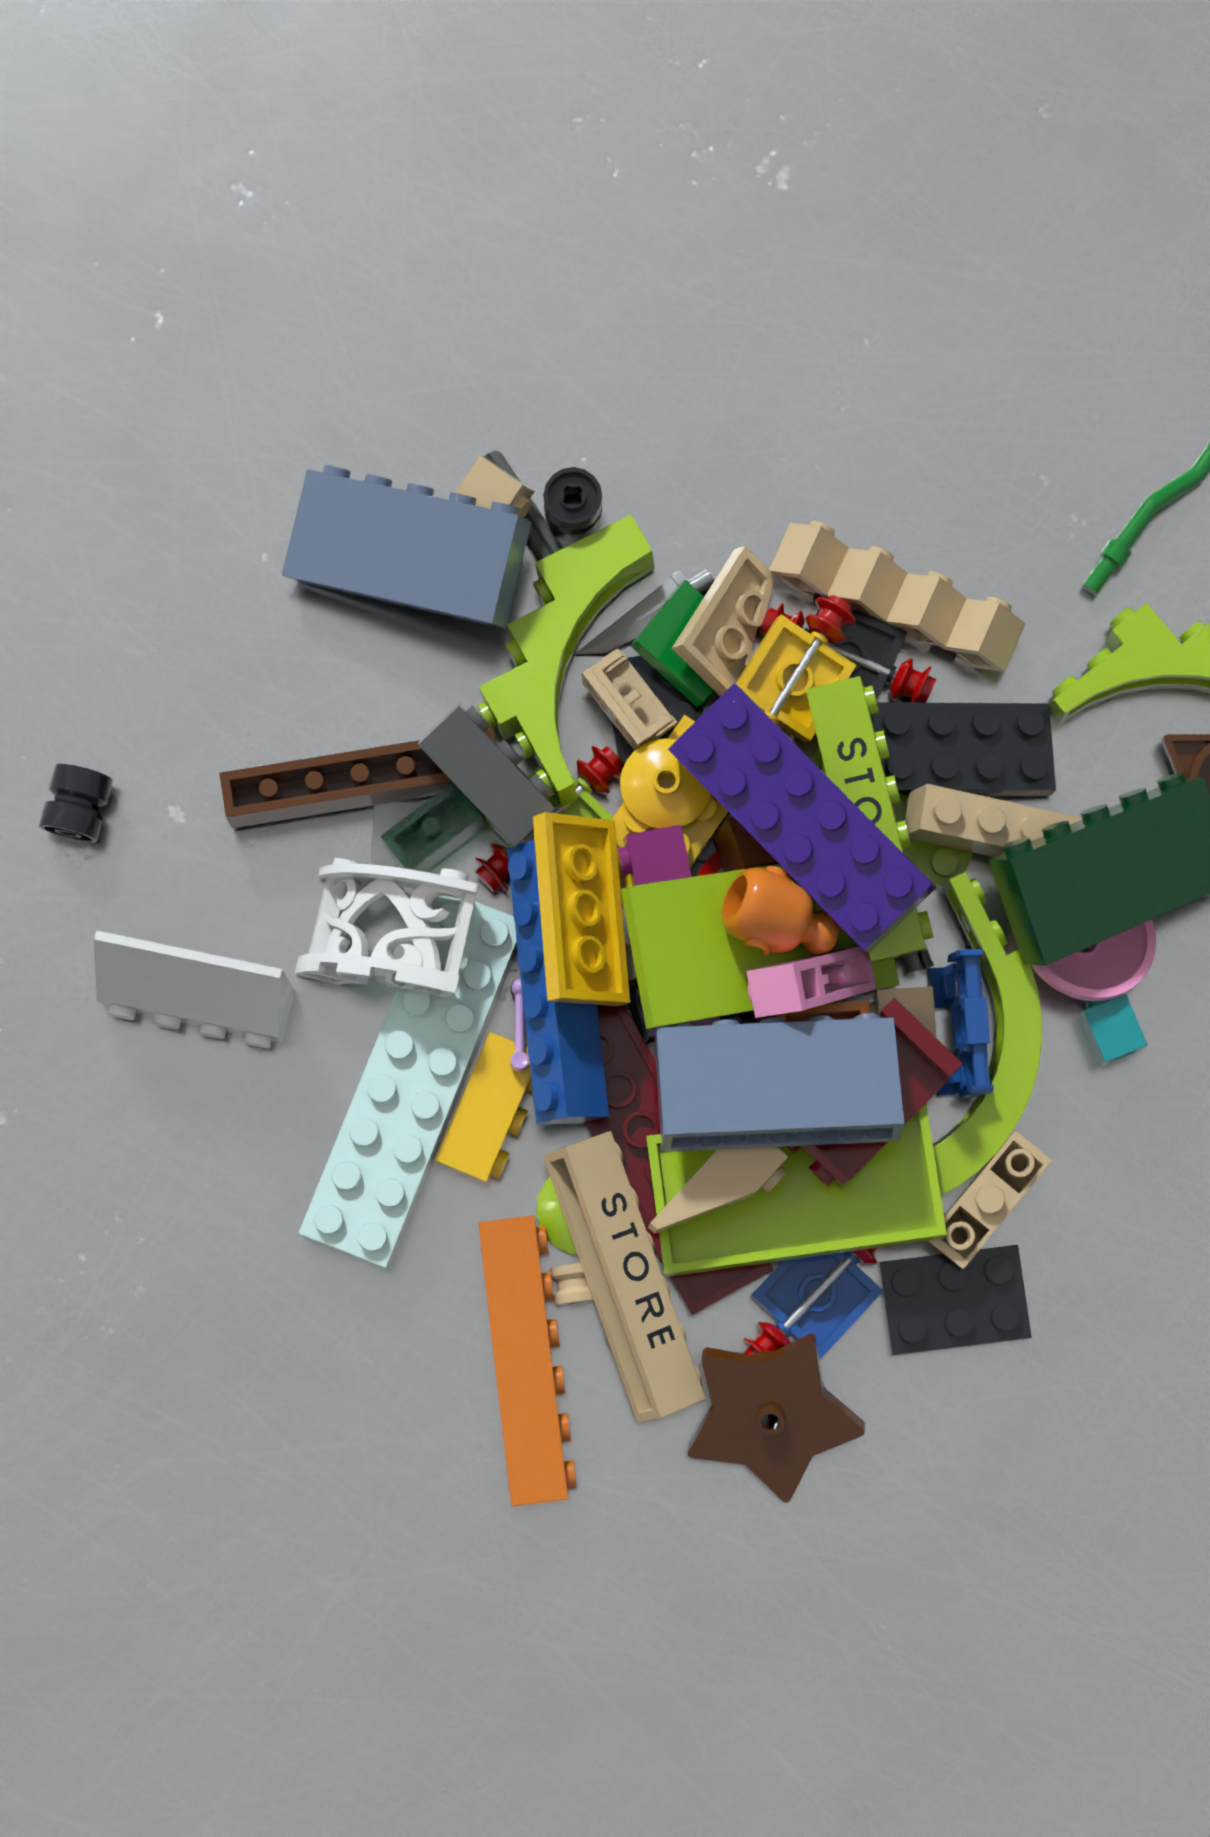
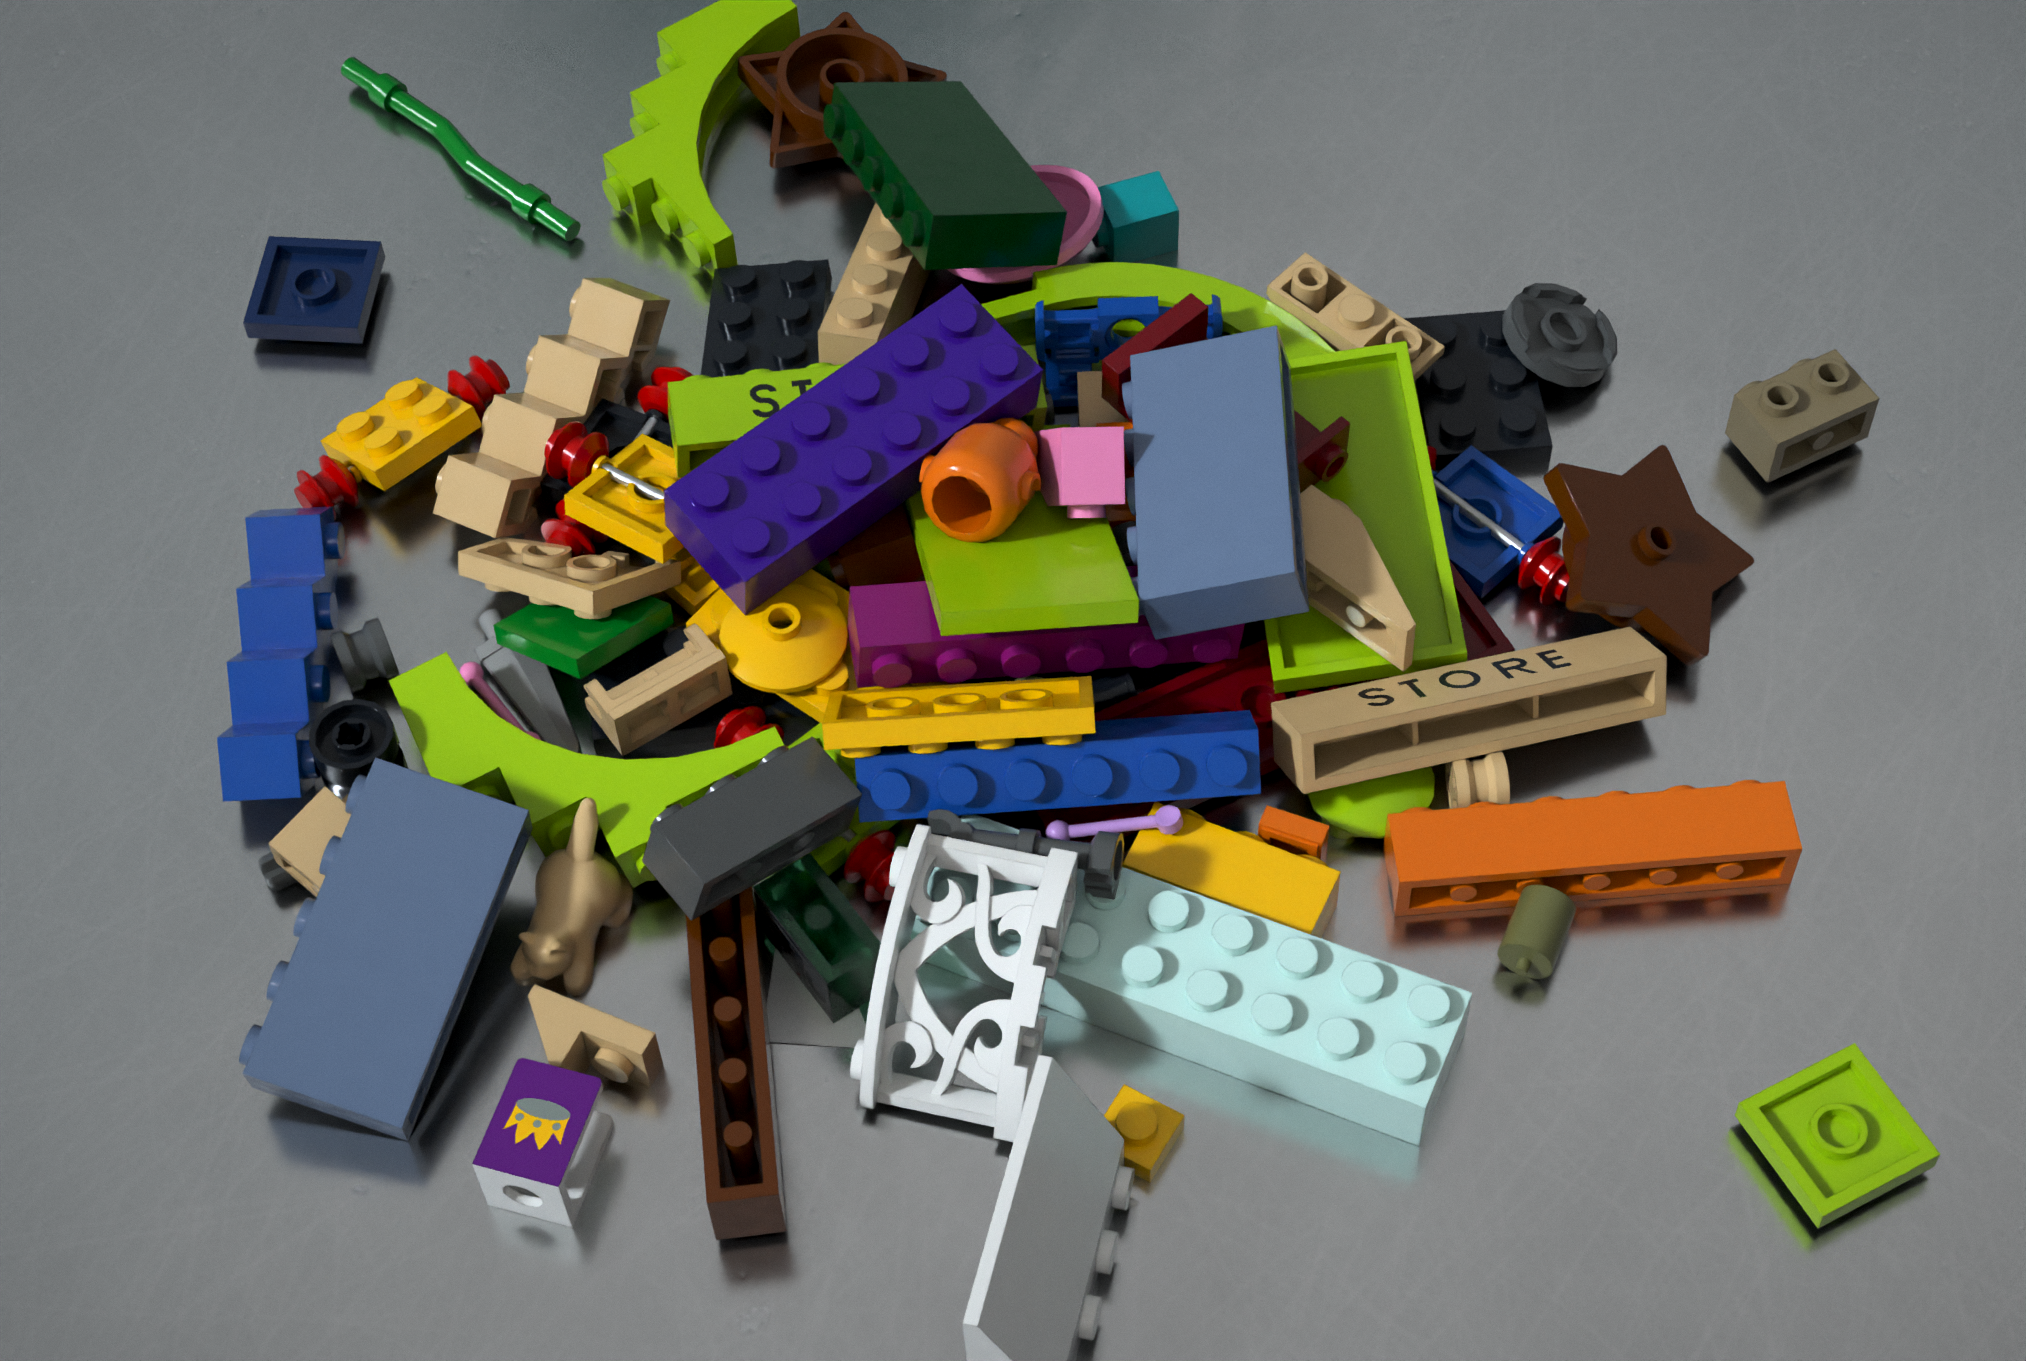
camera: 85 degrees left, 25 degrees down
none -> blue brick [217,507,345,802]
none -> dark blue plate [243,236,385,344]
none -> yellow plate [294,355,510,521]
none -> dark grey wheel [330,617,400,693]
none -> bright pink hinge [459,661,541,740]
none -> piece [472,1058,614,1228]
none -> tan animal [510,798,633,996]
none -> tan slope [528,984,663,1087]
none -> dark grey piece [927,809,1124,899]
none -> yellow plate [1104,1084,1185,1182]
none -> orange tile [1258,805,1330,862]
none -> olive piece [1497,885,1576,979]
none -> dark grey tile [1502,283,1617,387]
none -> dark tan brick [1725,349,1880,483]
none -> lime plate [1735,1043,1940,1228]

